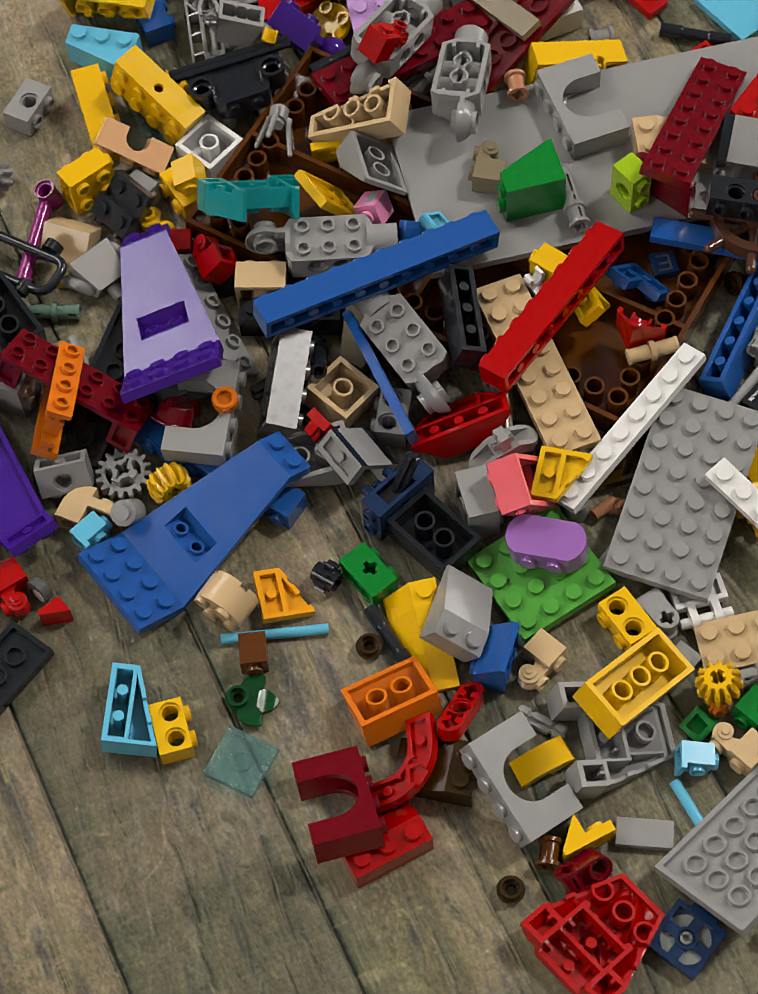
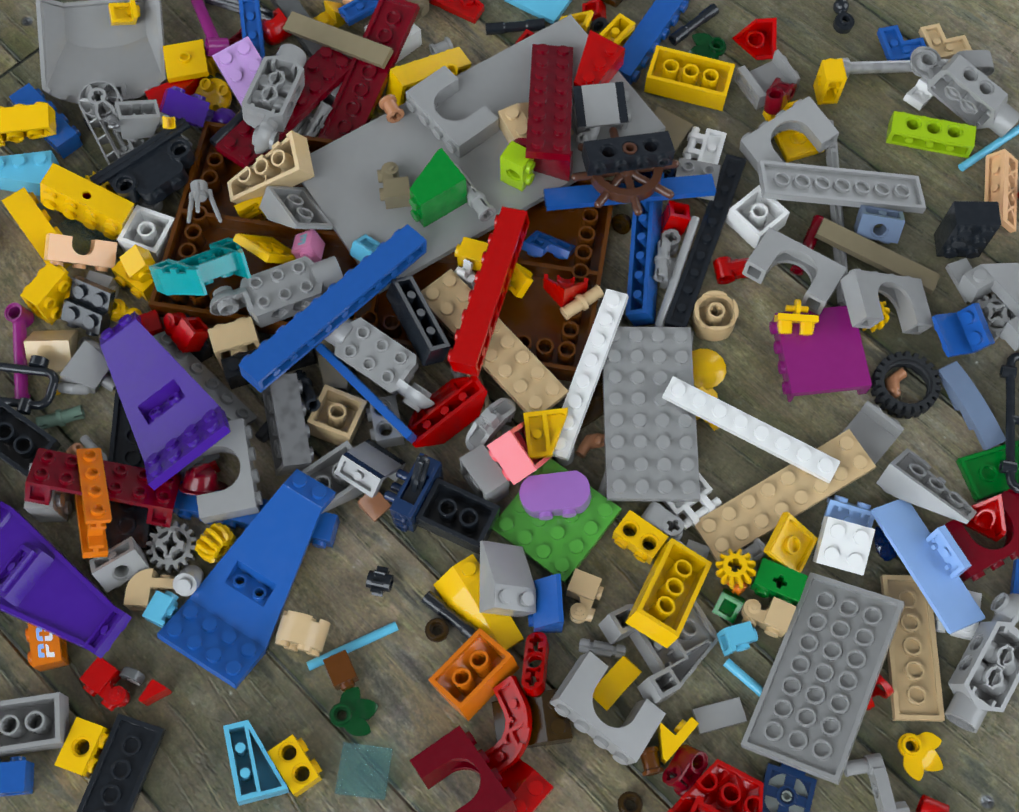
camera: 25 degrees left, 5 degrees up
orange tile [211,386,239,414] -> none
light orange wing [252,568,315,624] -> none
red tile [304,407,336,442] -> none
green brick [338,542,399,605] -> none
red brick [357,19,409,64] -> none
blue cone [397,220,421,243] -> none
light grey brick [431,25,492,143] -> none
dark blue tile [648,250,679,279] -> none
none -> nougat slope [357,491,391,522]

